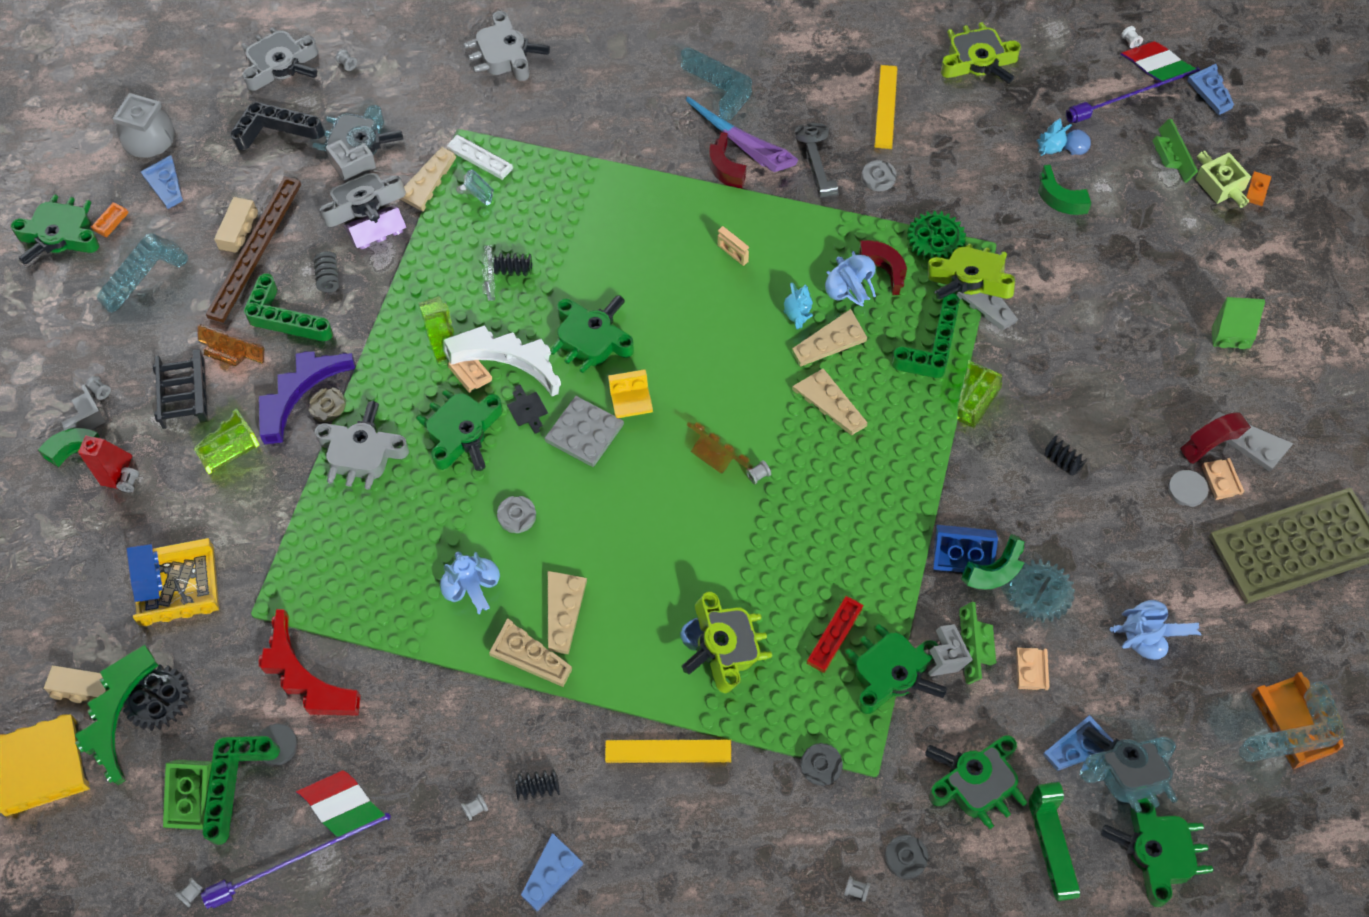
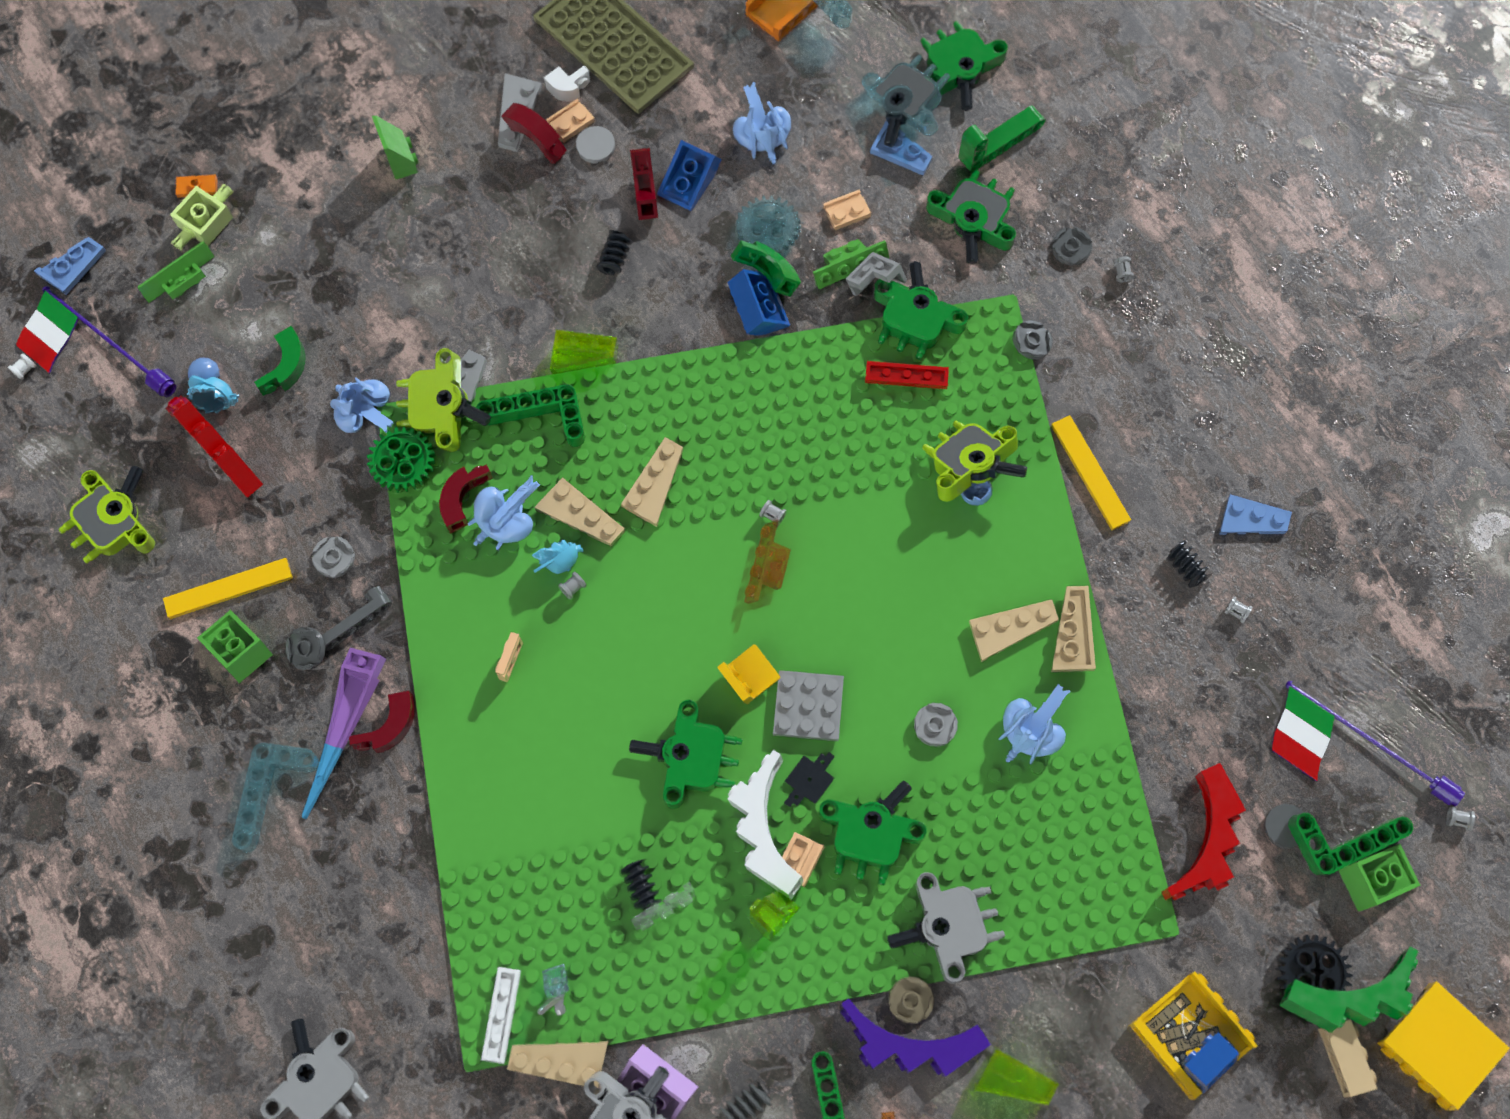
camera: 115 degrees left, 10 degrees up
none -> red arch [165,395,263,498]
none -> bright green slope [197,610,273,683]
none -> light blue hair [330,377,394,433]
none -> white brick [544,66,591,102]
none -> light grey bush [558,572,586,600]
none -> dark red arch [630,148,659,220]
none -> blue slope [657,140,722,211]

